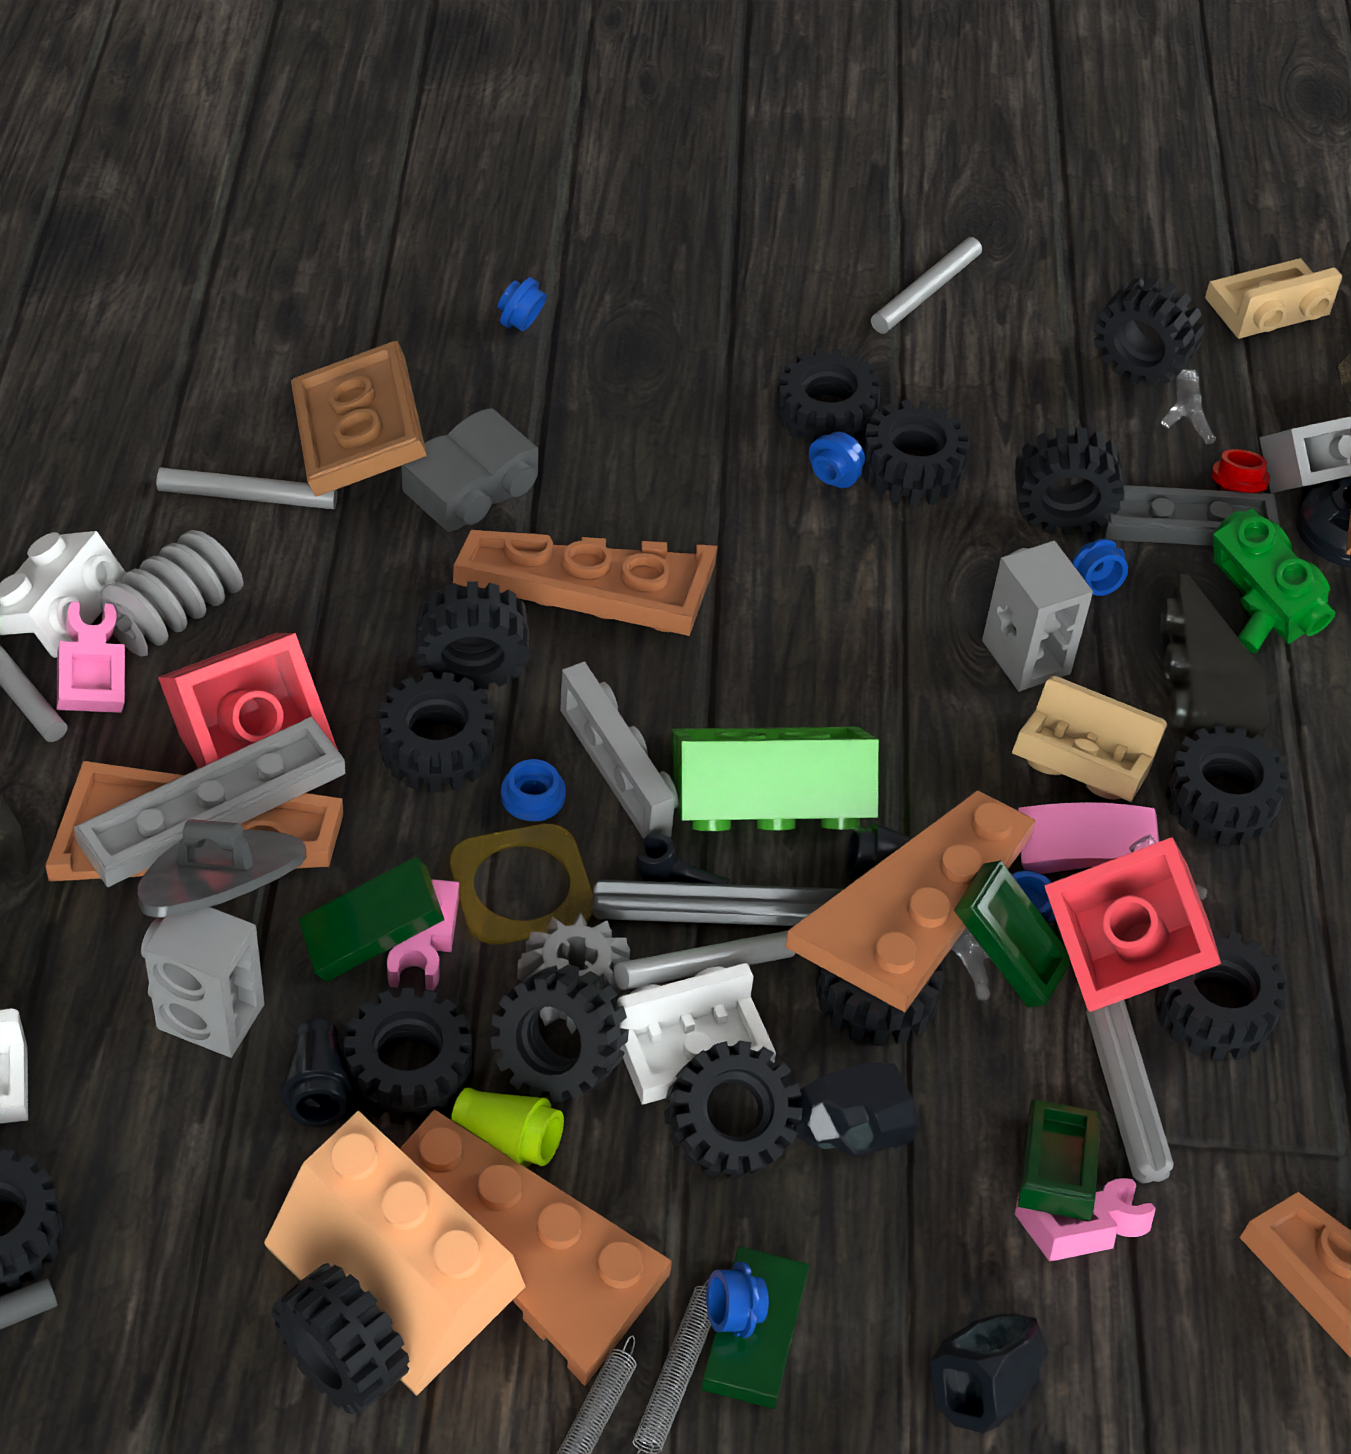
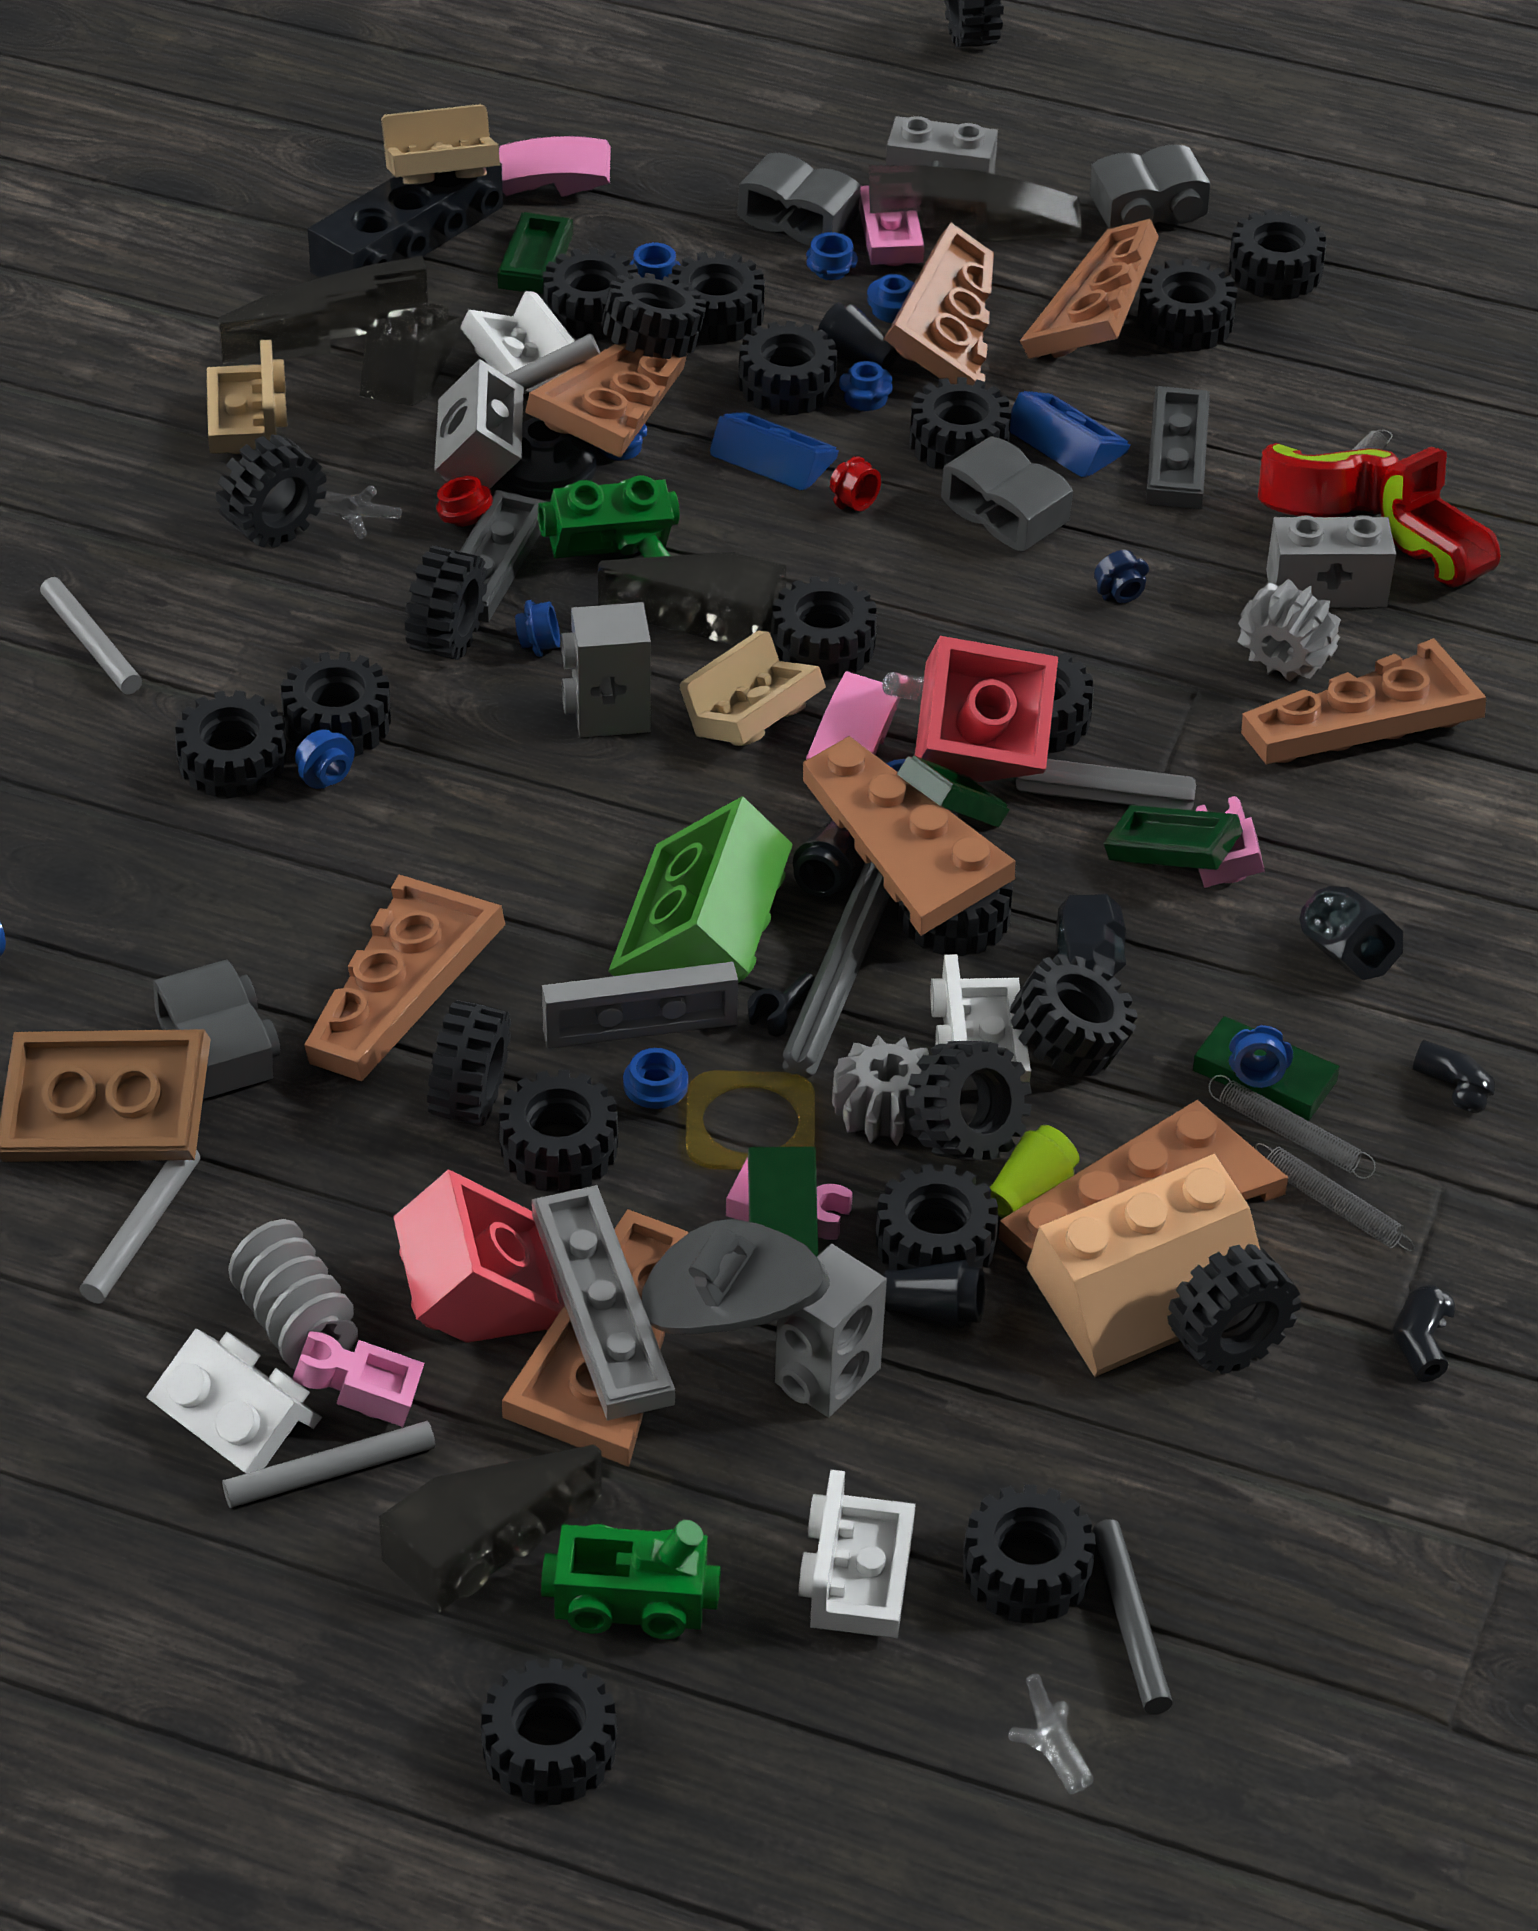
camera: 70 degrees left, 5 degrees down
light grey bar [613,931,795,990] -> none

